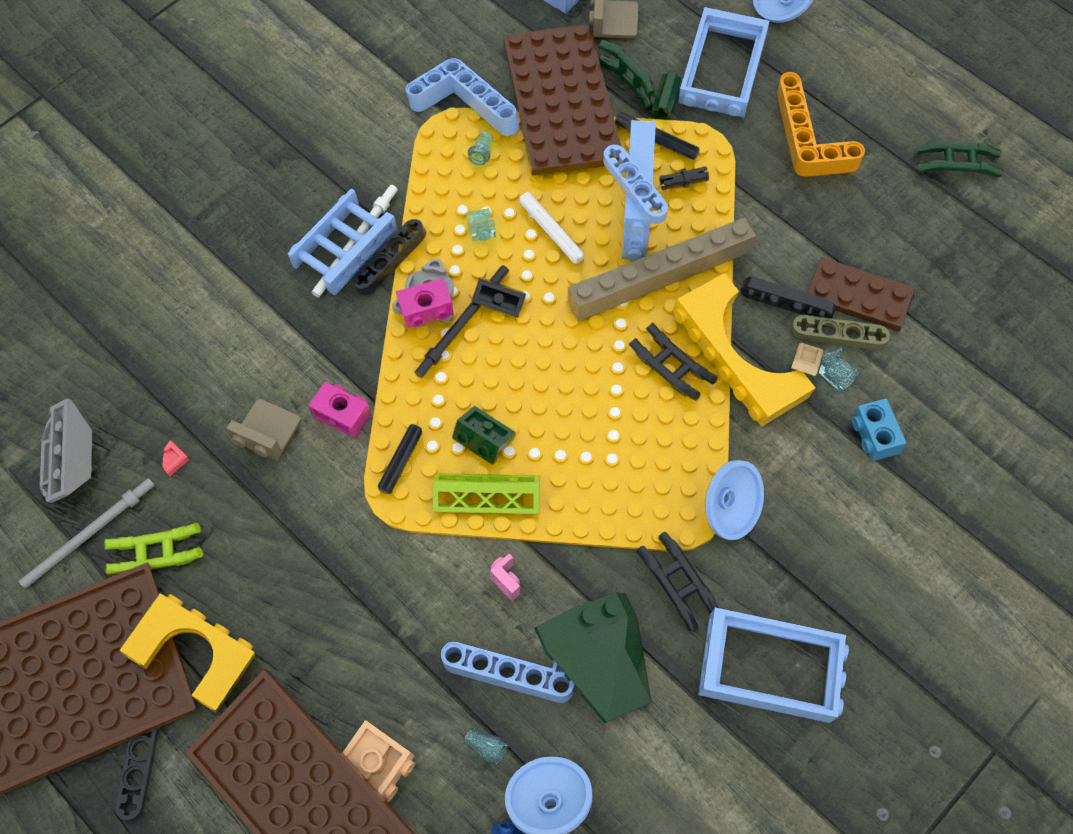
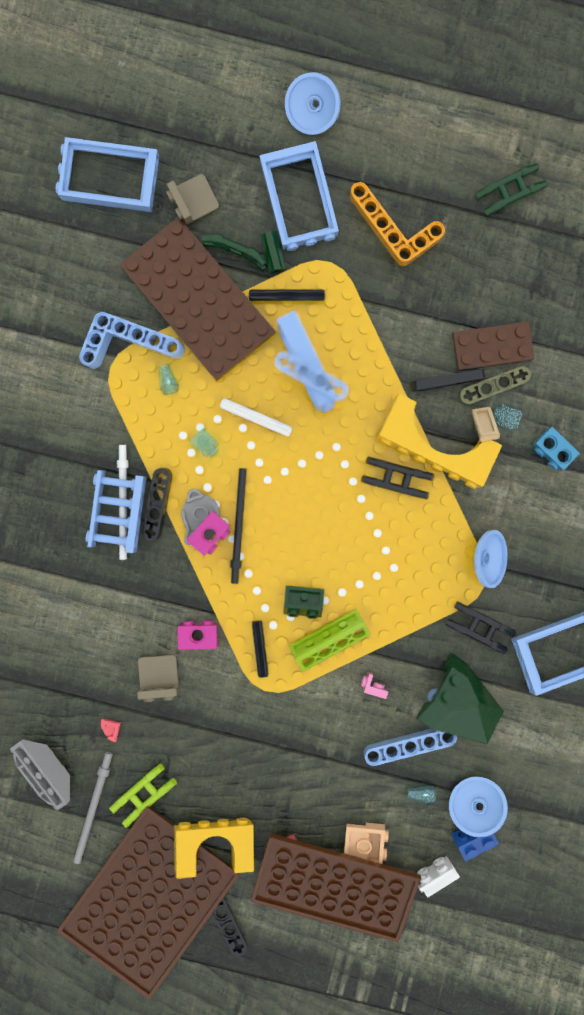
camera: 30 degrees left, 25 degrees up
black slope [471,277,526,318] -> none
dark tan brick [568,217,756,321] -> none
black pin [659,166,709,191] -> none

